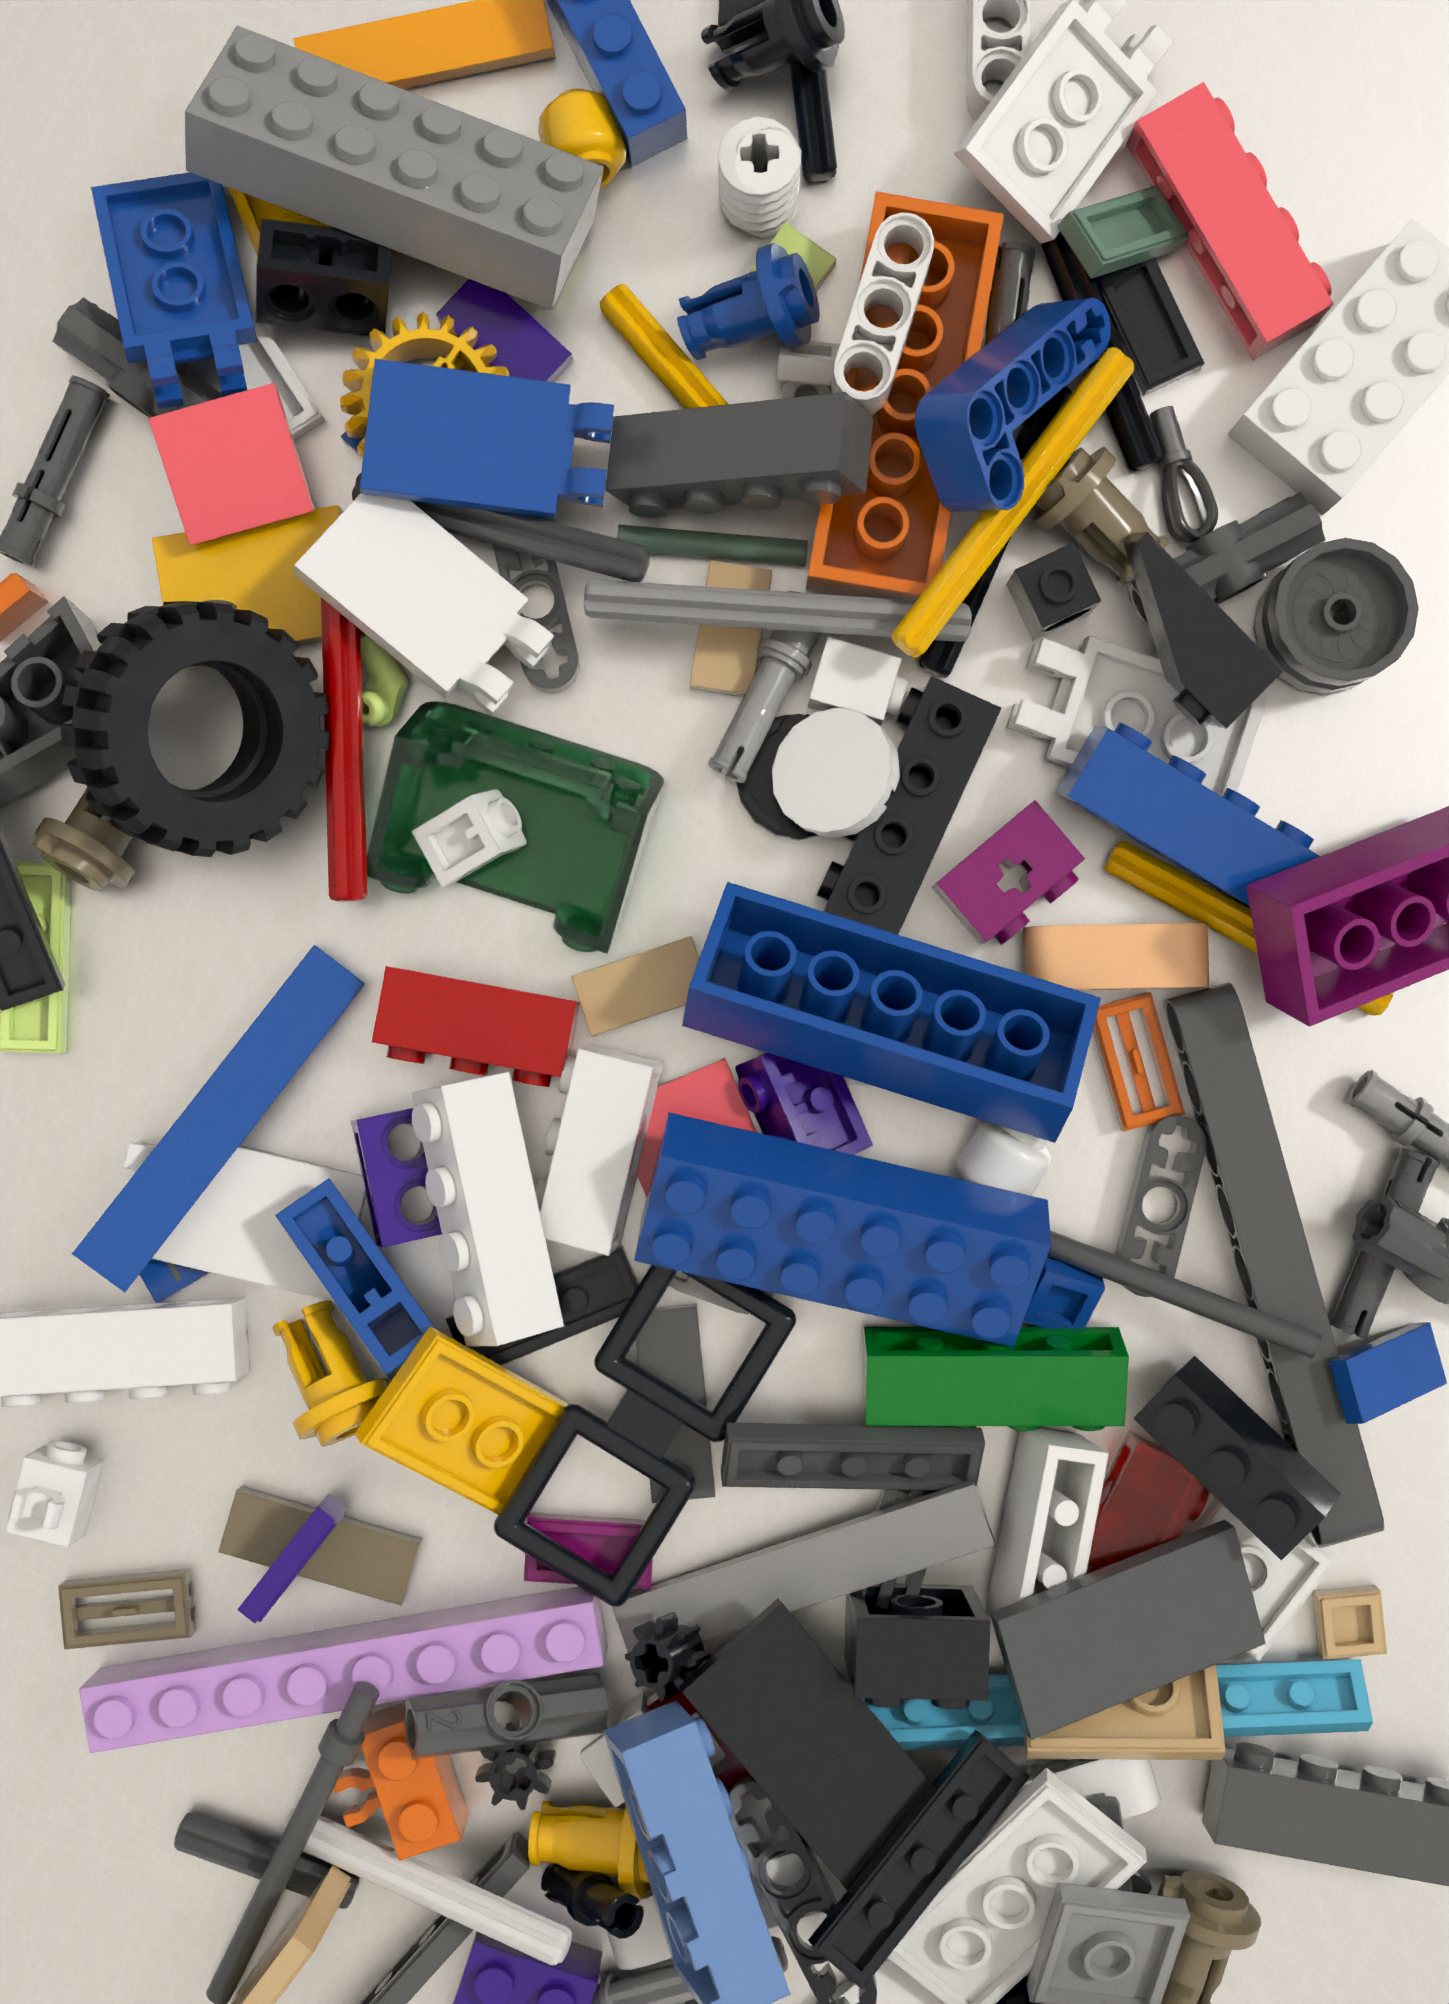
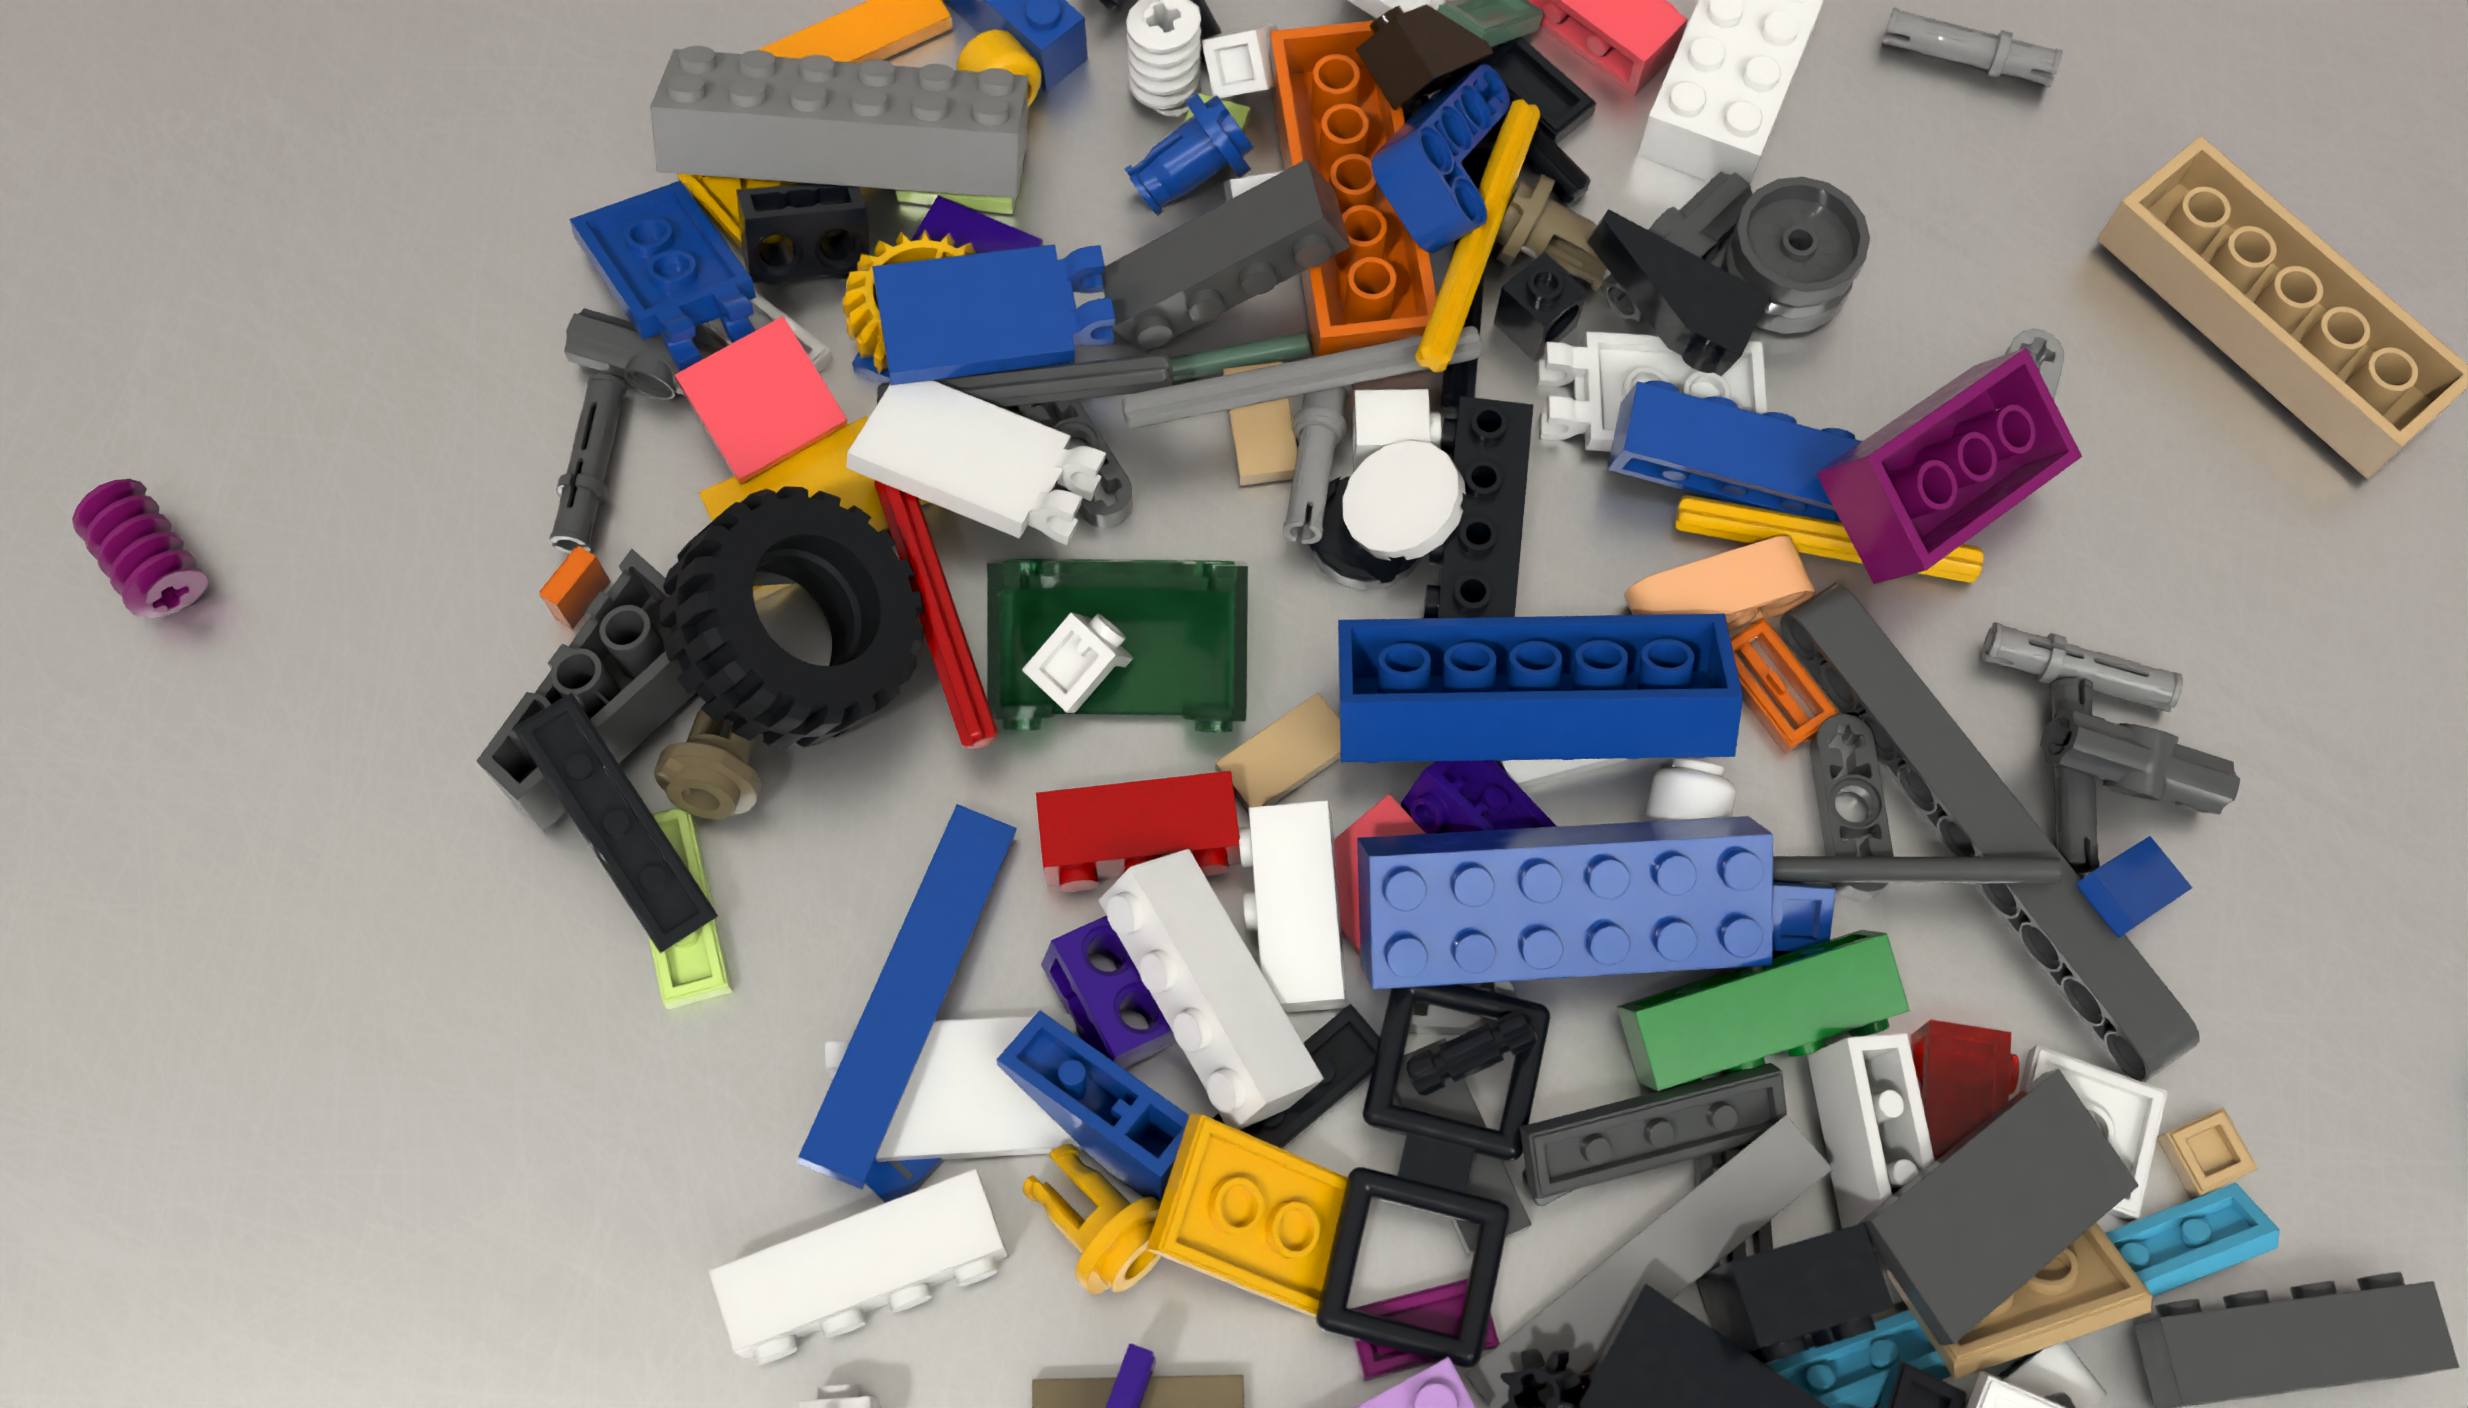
camera: 15 degrees left, 20 degrees down
yellowish green arm [361,635,408,727] -> none
yellow axle [600,284,728,409] -> none
white beam [831,212,934,415] -> none
magenta brick [931,800,1085,945] -> none
black brick [1133,1356,1341,1561] -> none
flat silver piece [1150,406,1218,543] -> none
none -> white panel [1201,22,1278,98]
none -> dark brown slope [1356,4,1494,110]
none -> black axle [1407,1009,1537,1096]

